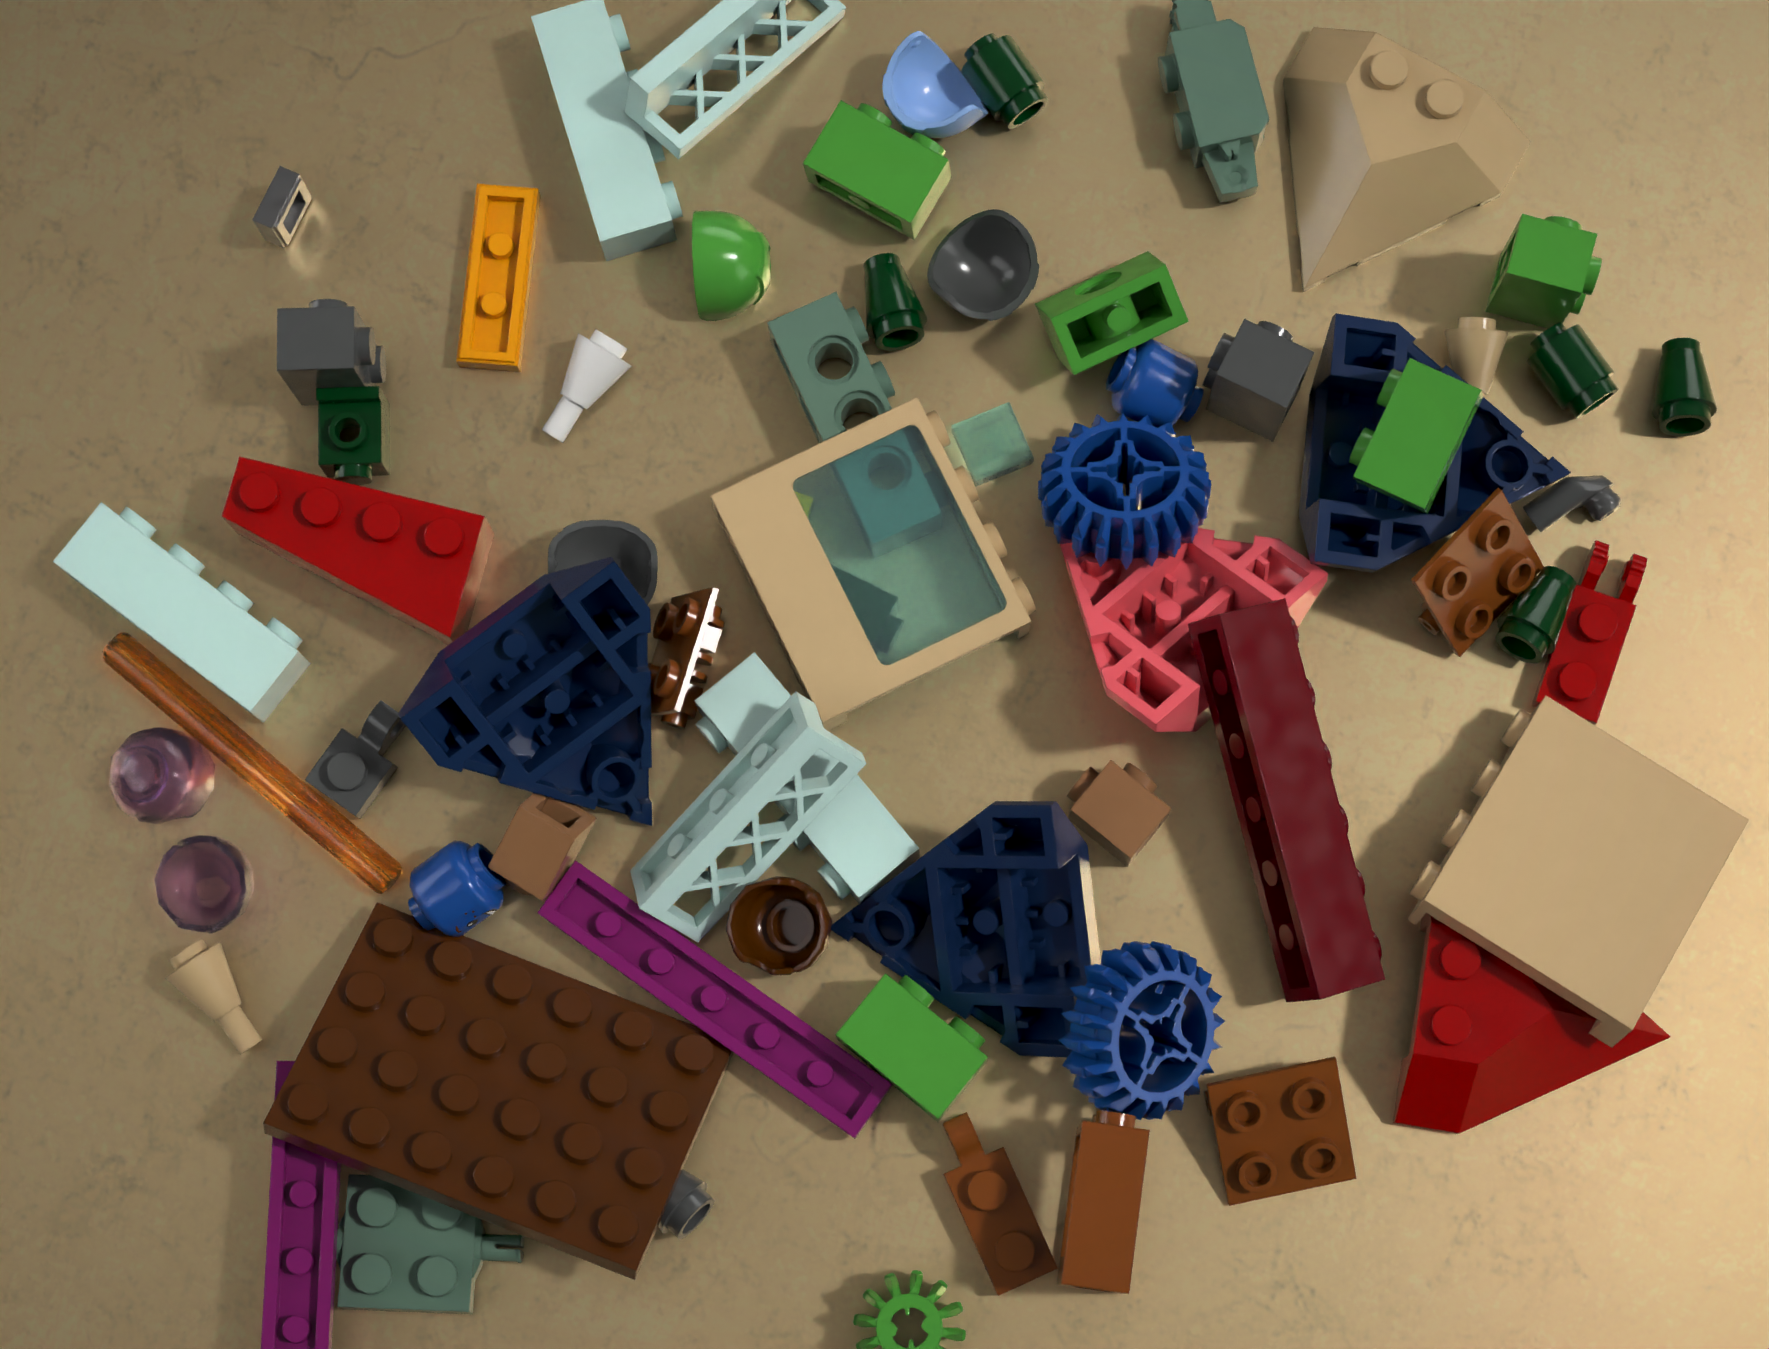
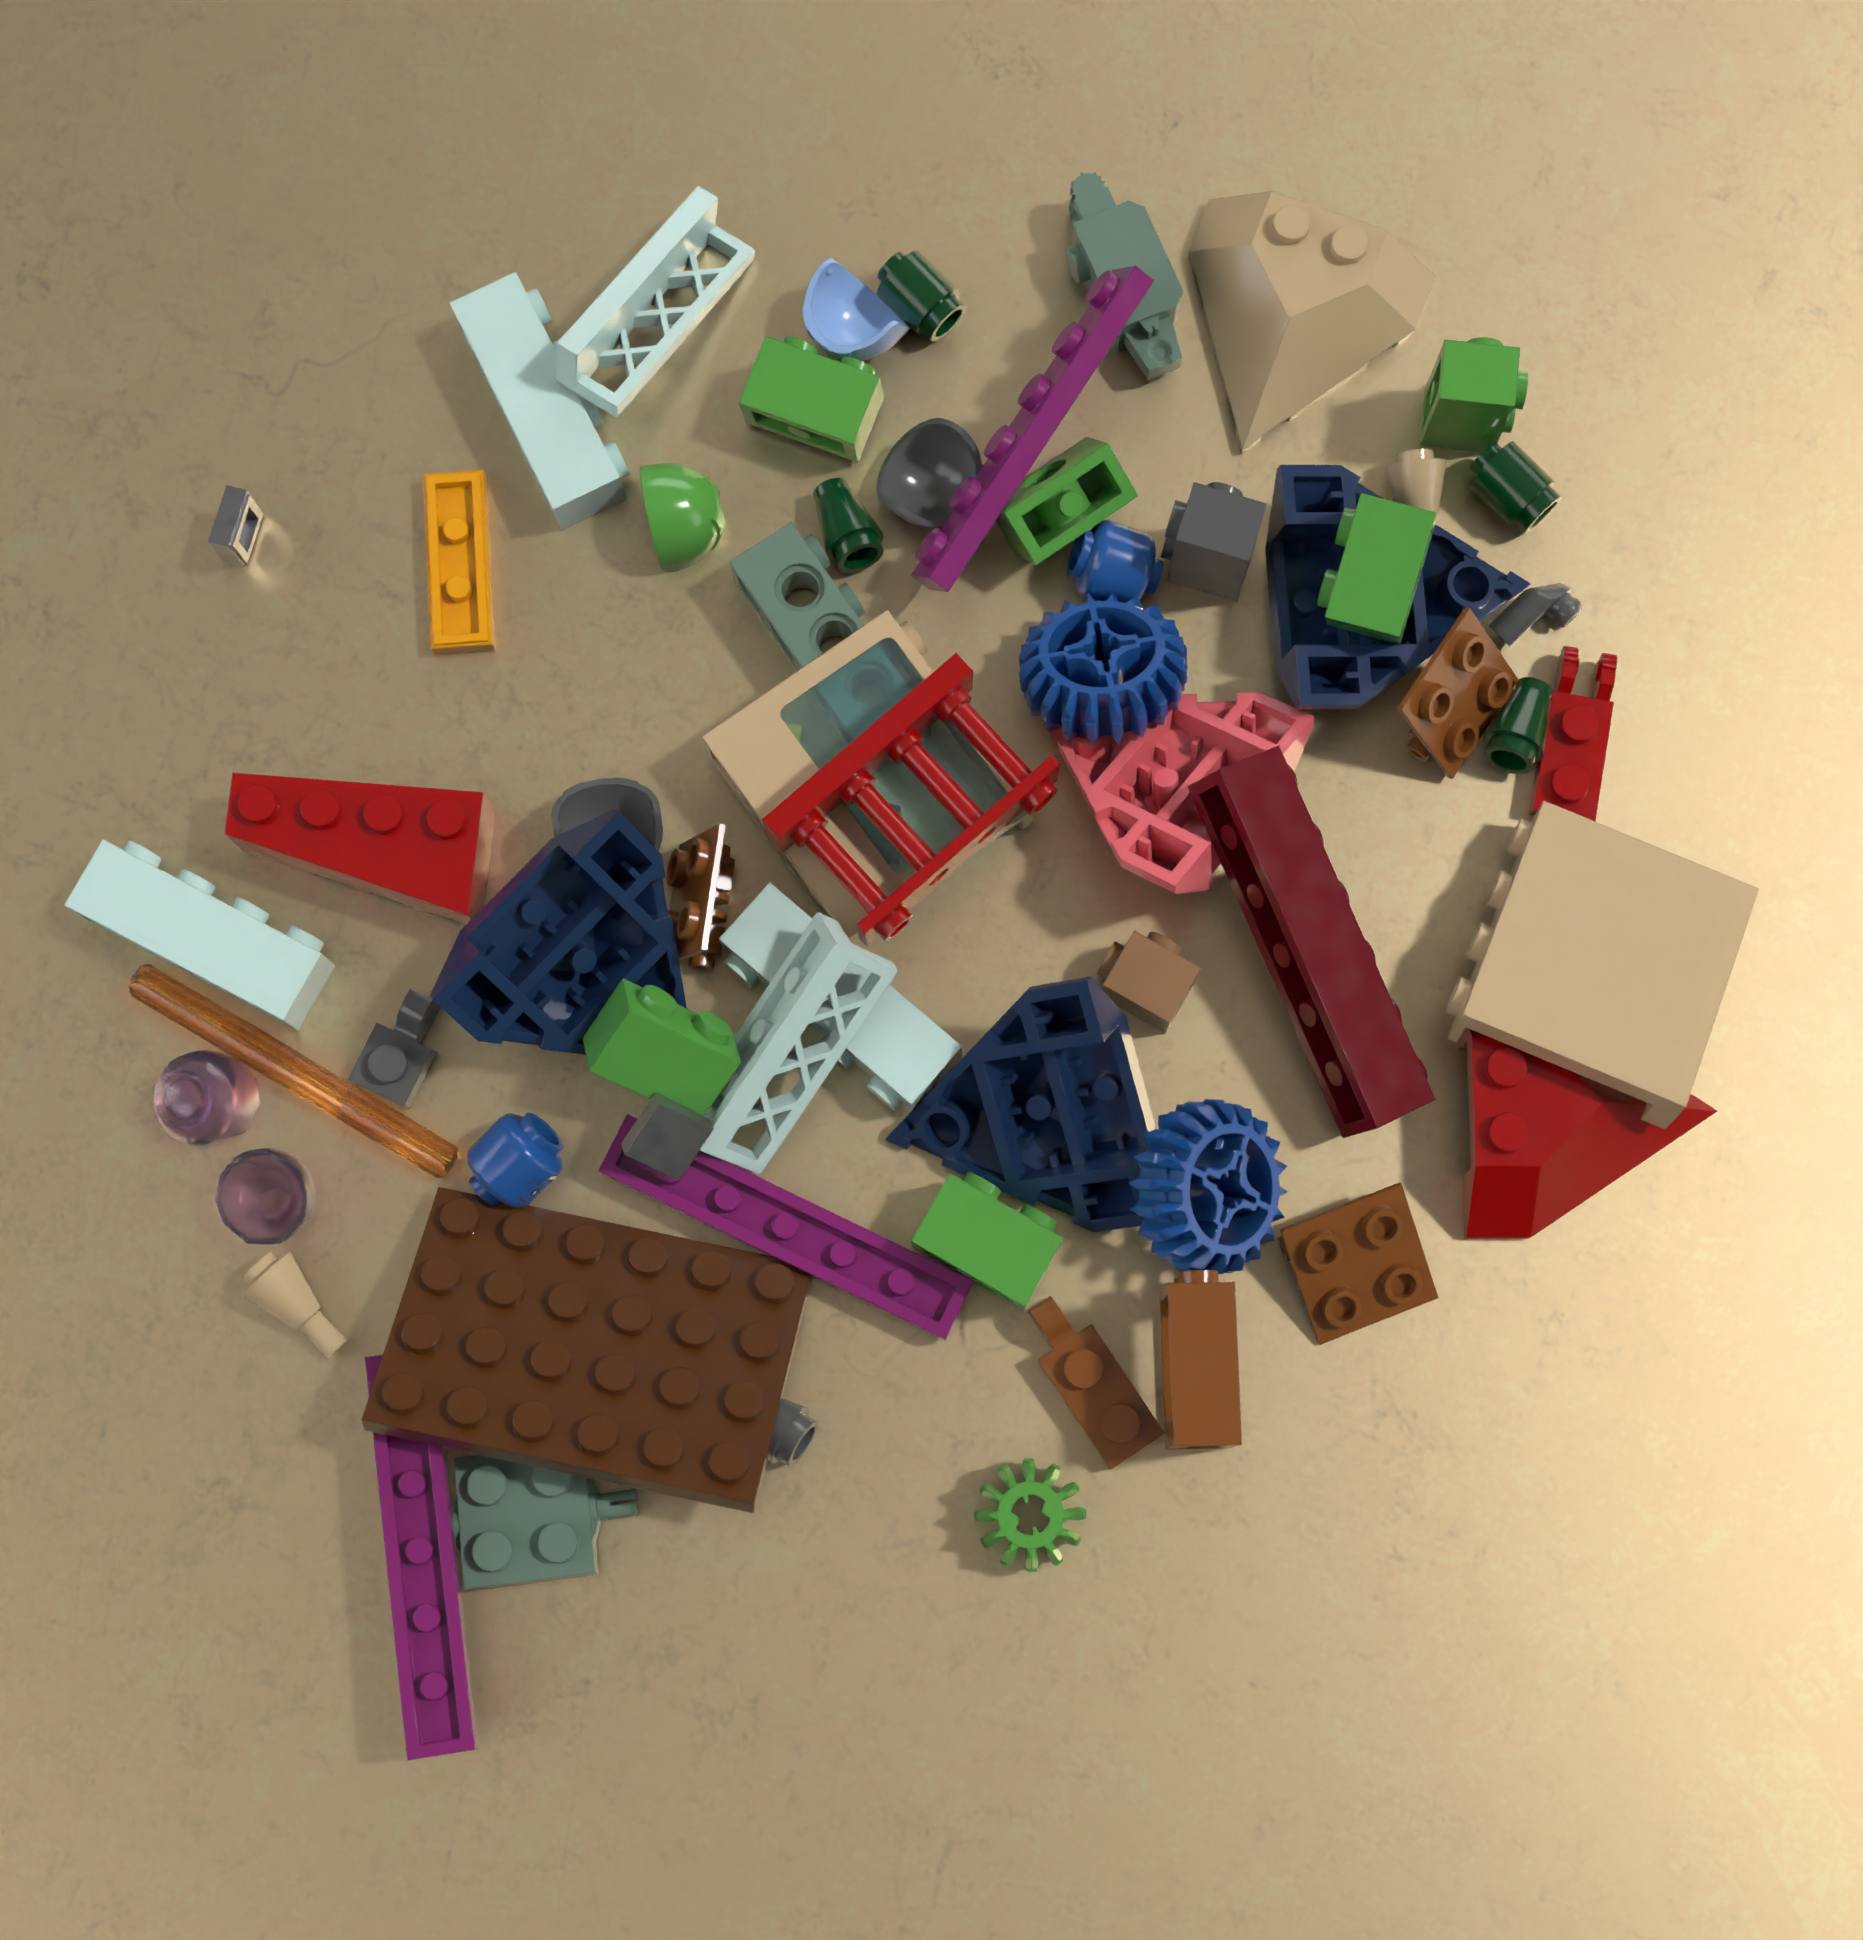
camera: 10 degrees left, 0 degrees up
dark grey brick [277,299,386,405] -> none
dark green brick [316,386,390,485] -> none
medium nougat brick [488,793,597,901] -> none
white cone [542,329,632,443] -> none
reddish brown hair [726,876,832,975] -> none
clear light blue tile [951,402,1034,487] -> none
dark green cone [1652,338,1717,436] -> none
none -> bright green brick [583,978,741,1116]
none -> flat silver tile [621,1092,714,1180]
none -> red fence [762,653,1060,946]
none -> magenta plate [910,265,1154,592]

